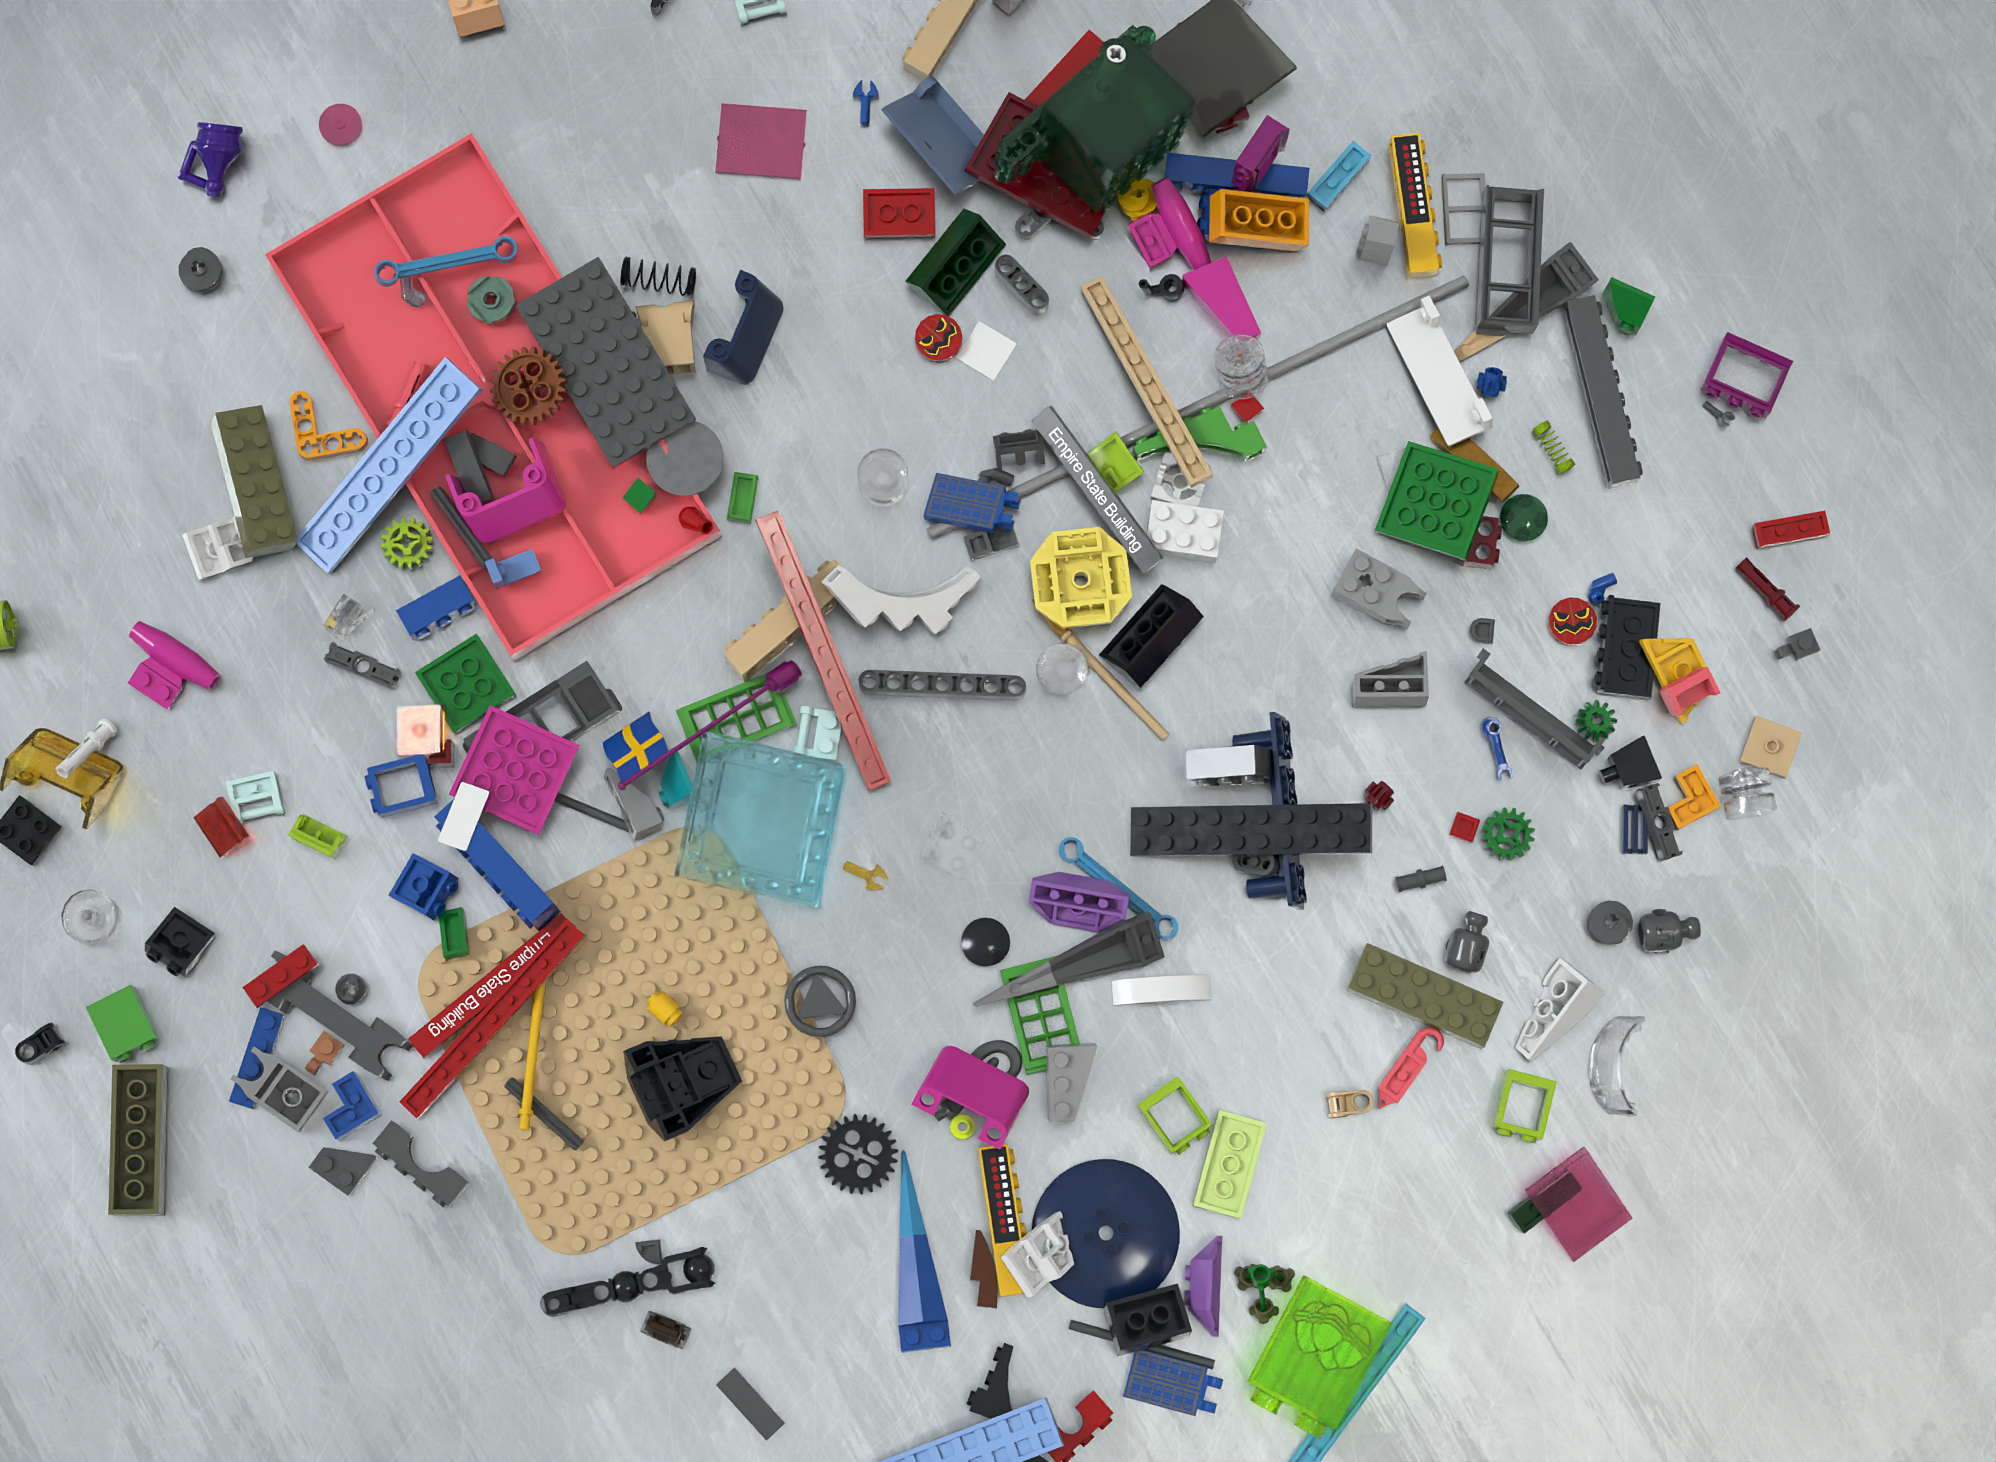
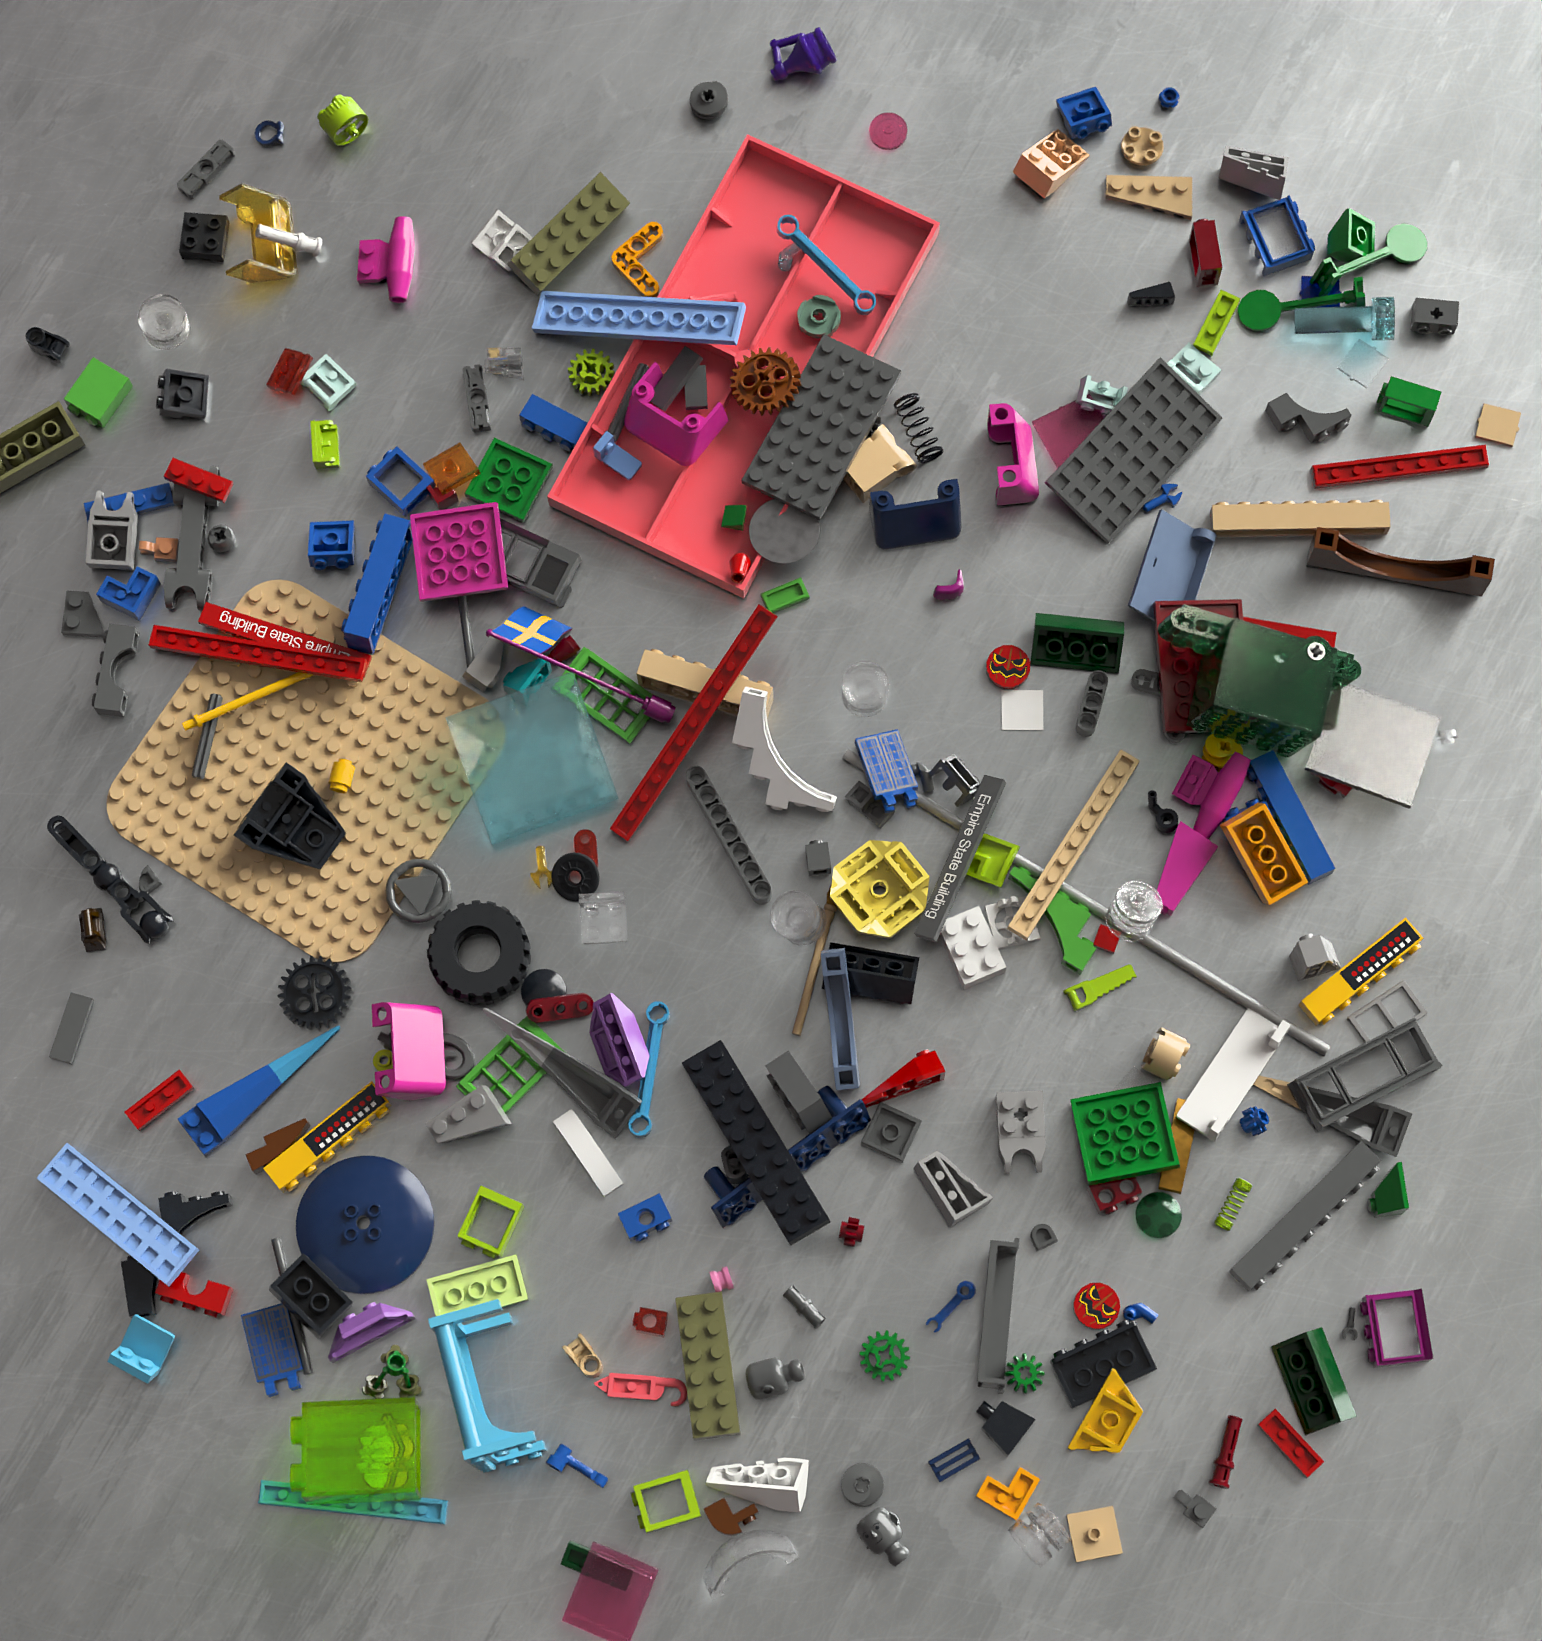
camera: 65 degrees right, 5 degrees down
white sticker [438,782,489,851] -> none
green tile [439,907,469,960] -> none
light aqua plate [793,706,842,762] -> none
red plate [863,188,935,238] -> none
white slope [1001,1211,1074,1298] -> none
magenta window [1231,115,1290,192] -> none
medium azure plate [1307,141,1372,210] -> none
red tile [1449,812,1480,844] -> none
dark grey piece [1636,783,1683,861] -> none
coral panel [1659,667,1720,716] -> none
none -> red plate [124,1069,194,1131]
none -> black tyre [427,900,531,1005]
none -> medium azure arch [428,1299,546,1473]
none -> dark red plate [525,993,594,1023]
none -> blue brick [546,1444,608,1488]
none -> dark red cone [547,635,581,666]
none -> black wheel [551,852,600,902]
none -> clear red plate [574,829,599,868]
none -> blue brick [618,1193,672,1242]
none -> clear red brick [633,1307,669,1337]
none -> reddish brown brick [704,1498,759,1536]
none -> bright pink wheel [709,1266,734,1292]
none -> dark grey brick [805,840,831,876]
none -> sand blue arch [821,948,860,1090]
none -> red wedge [861,1049,945,1108]
none -> dark grey plate [861,1102,922,1163]
none -> magenta hair [933,569,964,600]
none -> dark pink windscreen [987,403,1039,506]
none -> dark grey plate [1044,357,1222,544]
none -> lime piece [1063,964,1137,1011]
none -> light aqua window [1076,375,1128,416]
none -> tan brick [1141,1027,1190,1080]
none -> dark green slope [1271,1327,1357,1435]

